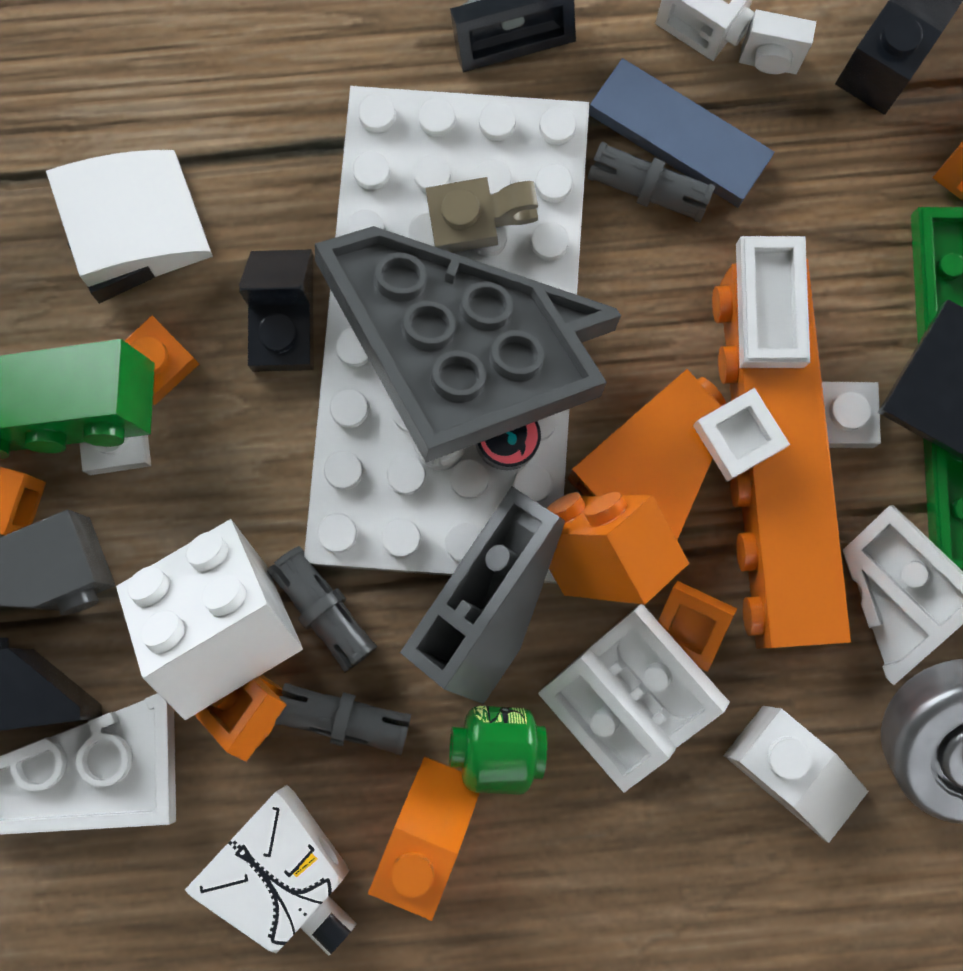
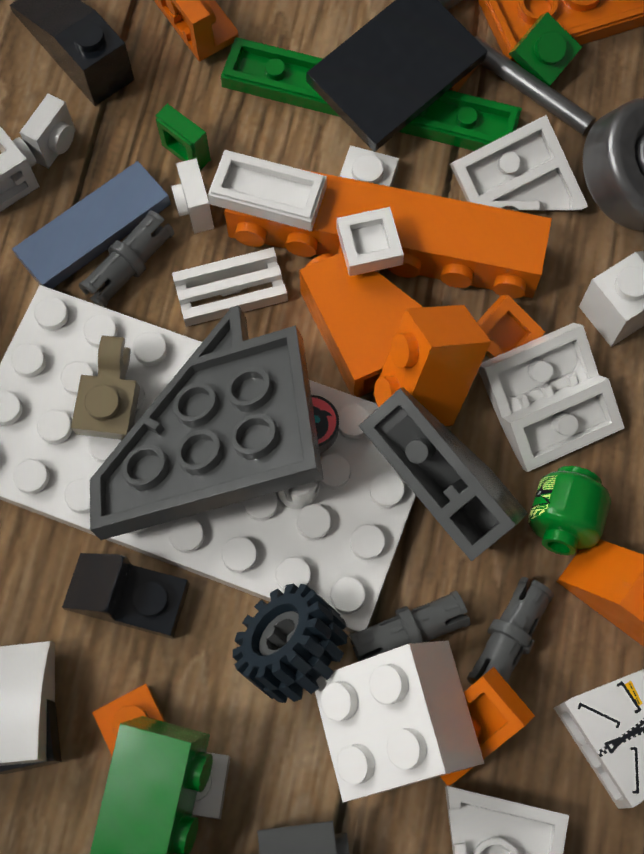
camera: 75 degrees left, 10 degrees down
none -> green tile [155,103,211,170]
none -> white plate [171,158,214,234]
none -> white tile [172,247,288,327]
none -> black bush [233,583,348,703]

